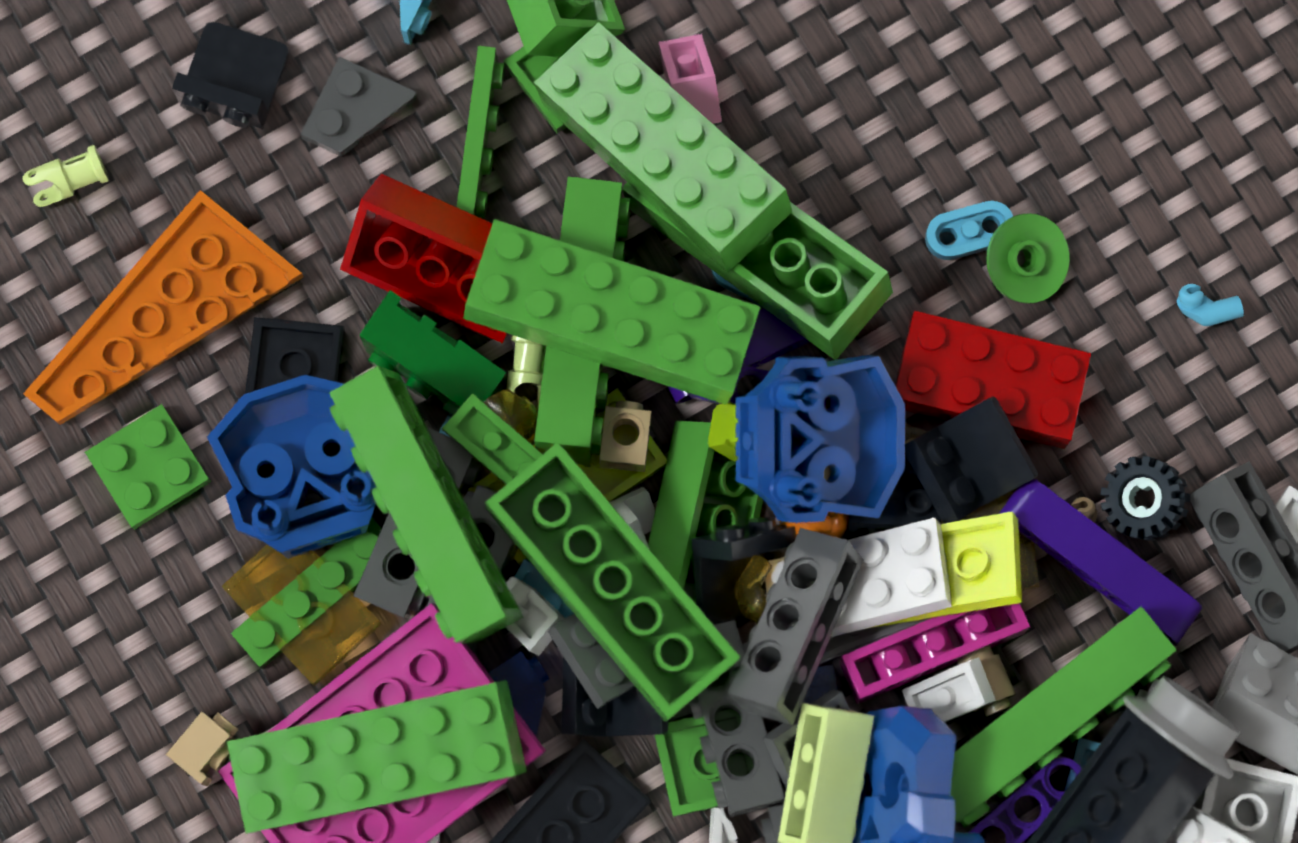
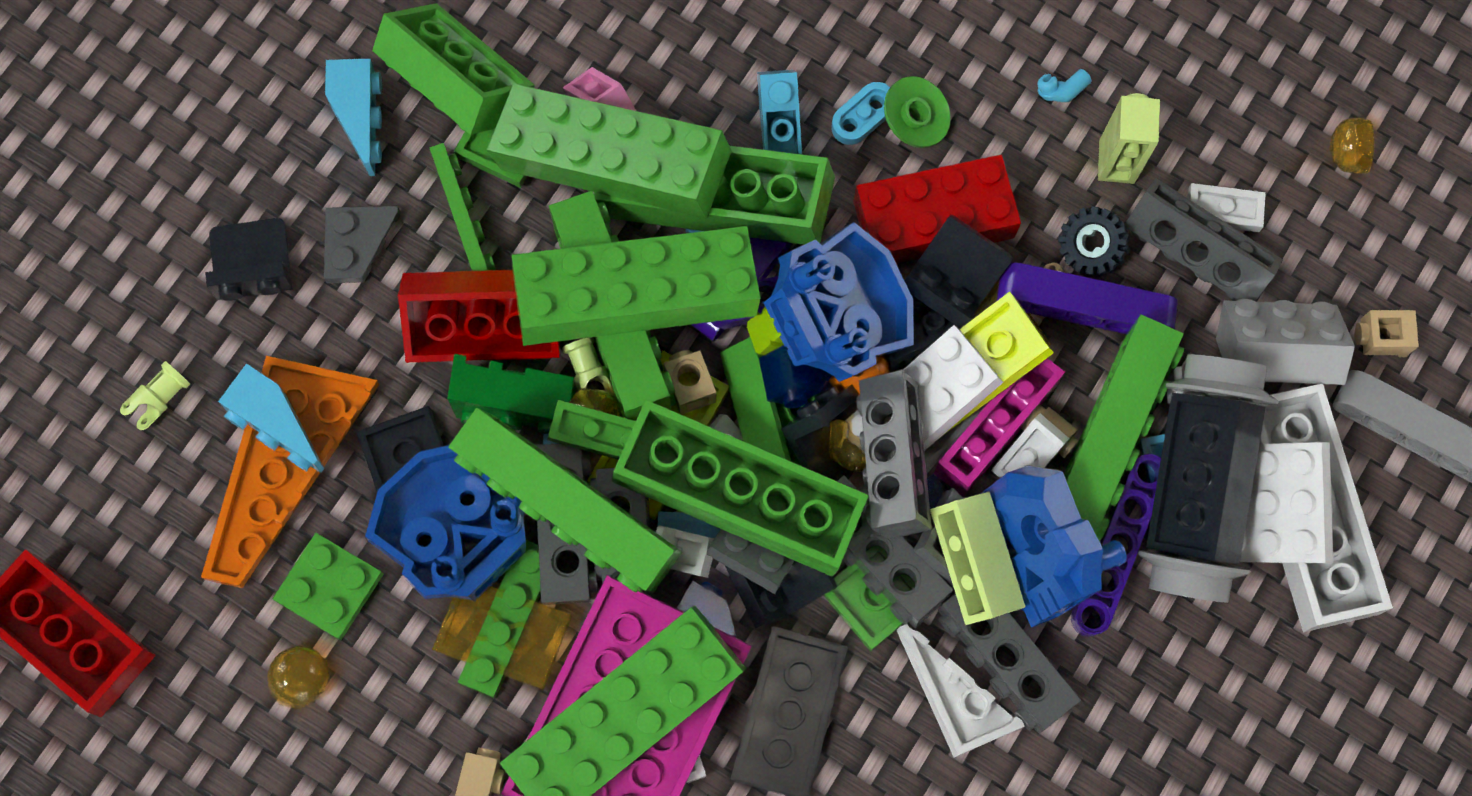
camera: 30 degrees left, 5 degrees down
none -> medium azure slope [218,364,324,473]
none -> clear yellow hair [267,645,330,709]
none -> medium azure slope [757,70,802,154]
none -> clear blue slope [759,345,831,408]
none -> yellowish green brick [1098,93,1160,184]

